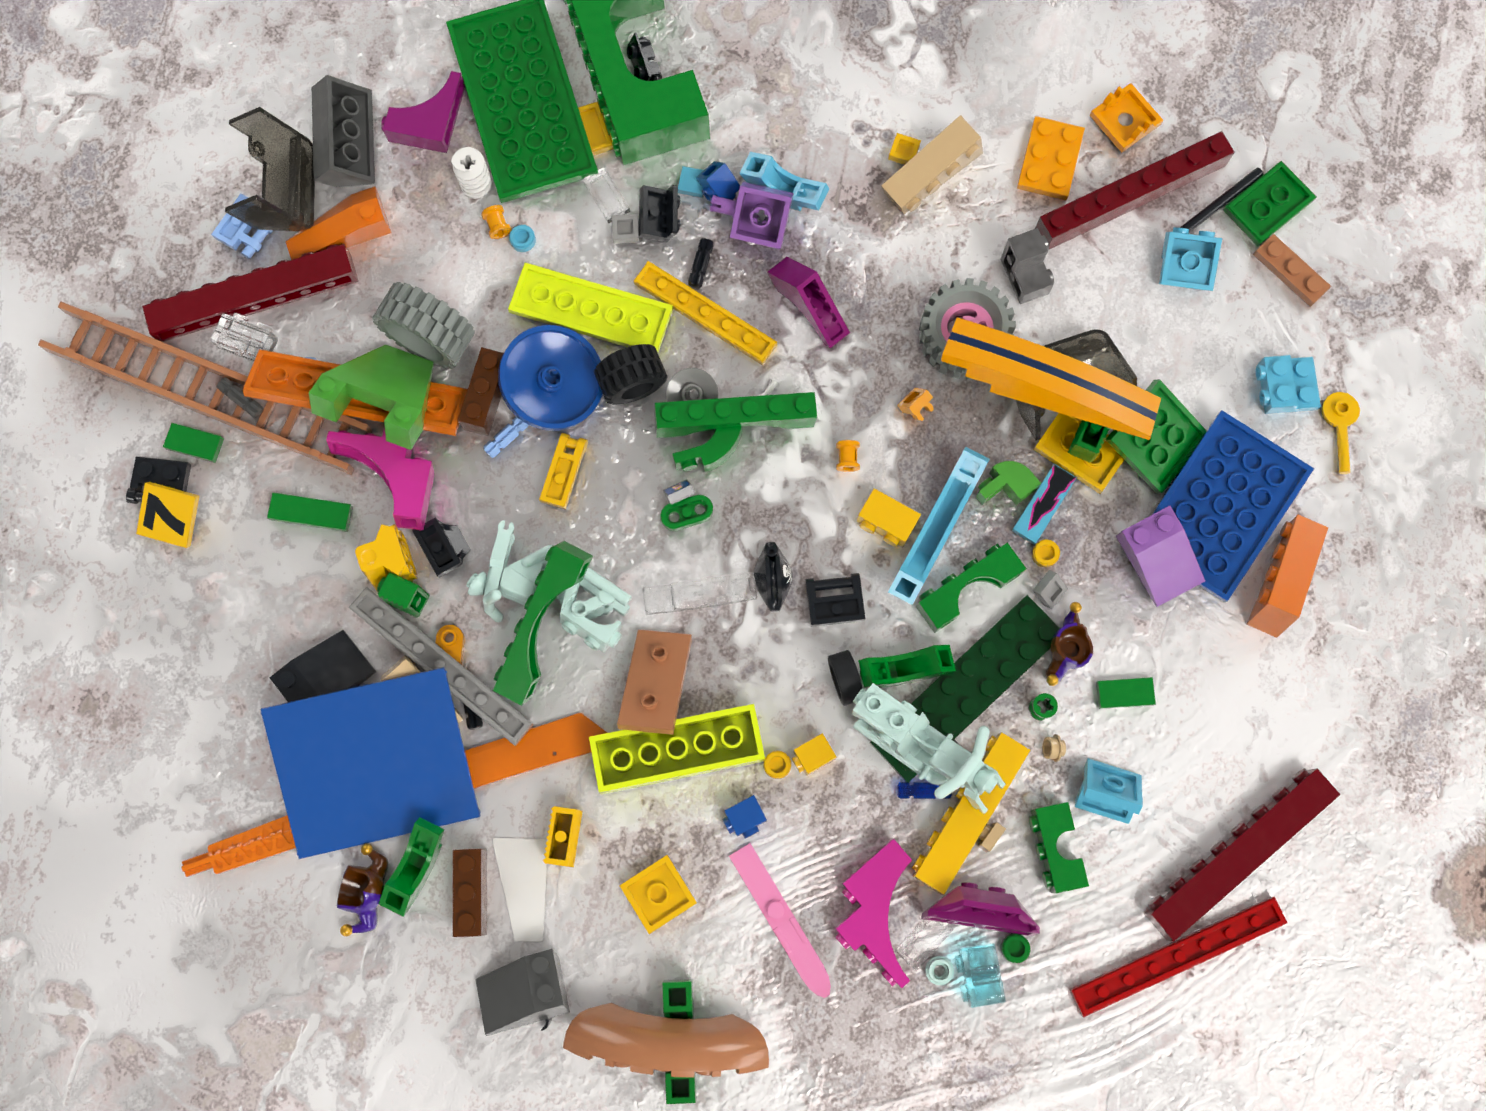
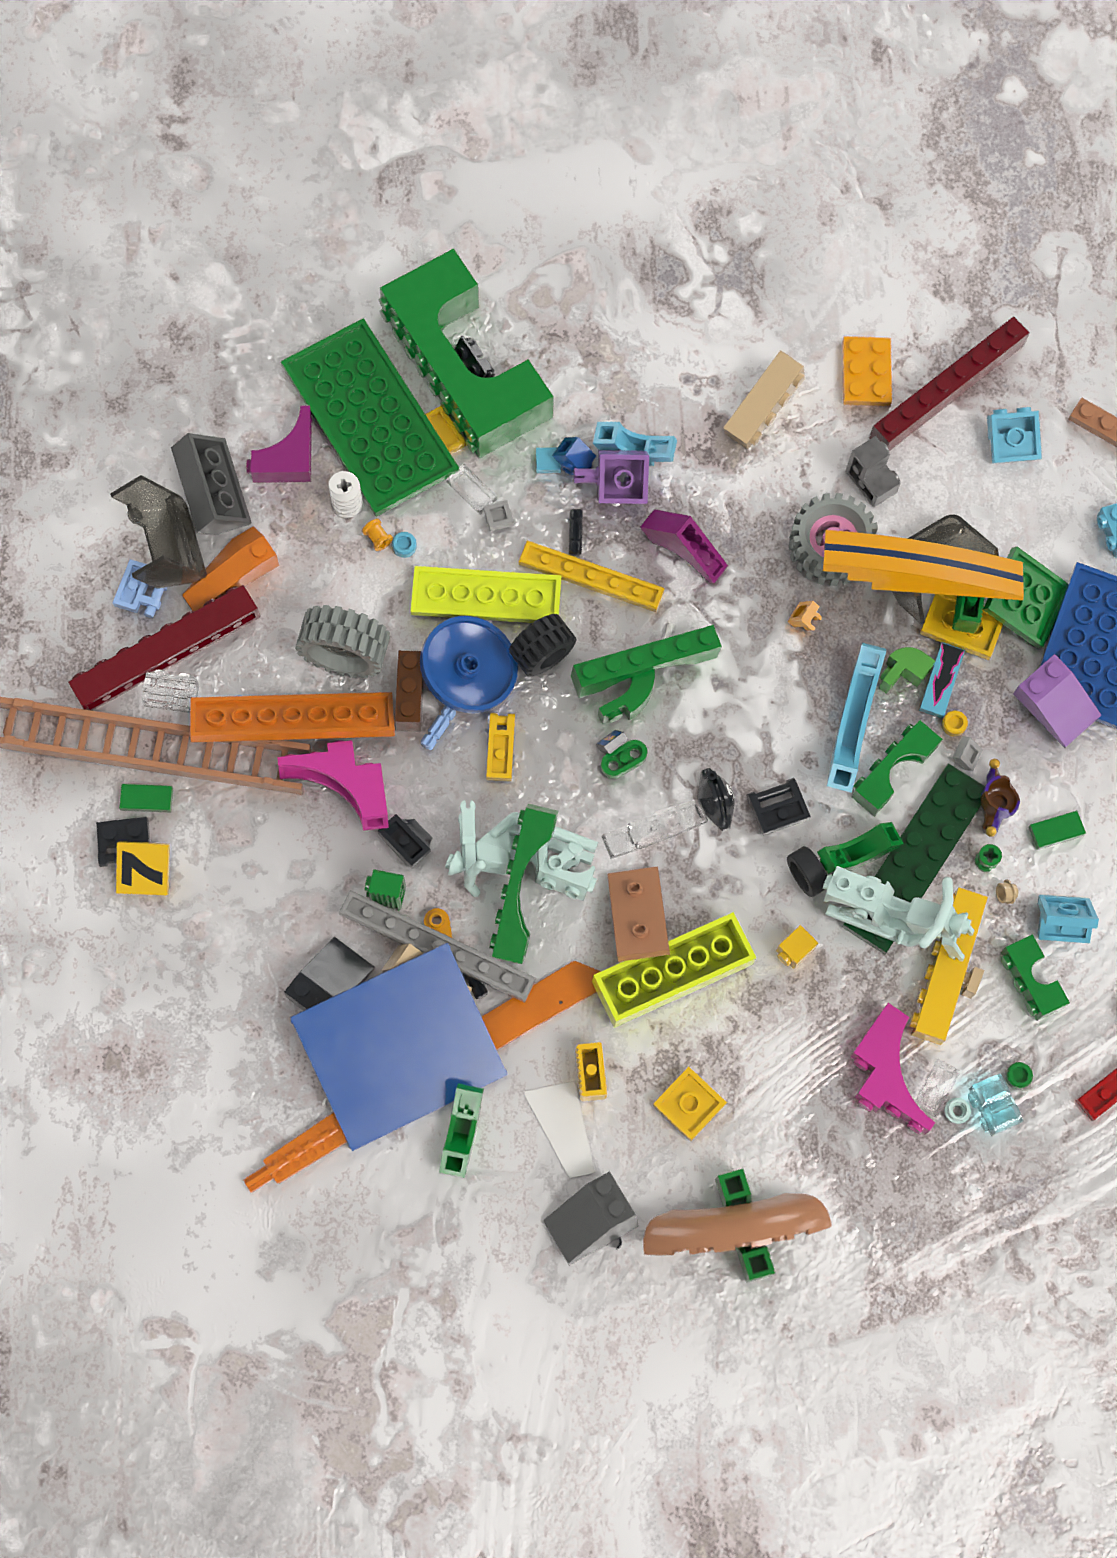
camera: 20 degrees left, 5 degrees down
dark grey axle [216,377,264,418] -> none
green tile [267,493,353,532] -> none
bright green wedge [309,344,434,450] -> none
reddish brown piece [337,843,388,937] -> none
yellow piece [355,524,418,592] -> none
reddish brown brick [453,849,487,937] -> none
black bracket [639,185,680,242] -> none
light grey dish [666,368,718,402] -> none
blue brick [722,795,767,839] -> none
bright pink piece [729,843,831,998] -> none
yellow tile [764,751,791,779] -> none
light orange bush [836,440,860,472] -> none
yellow brick [857,488,921,547] -> none
yellow plate [888,133,921,165] -> none
clear blue axle [897,782,952,799] -> none
magenta wedge [921,882,1040,937] -> none
light orange piece [1089,83,1163,153] -> none
black bar [1180,167,1263,234] -> none
green tile [1223,161,1317,247] -> none

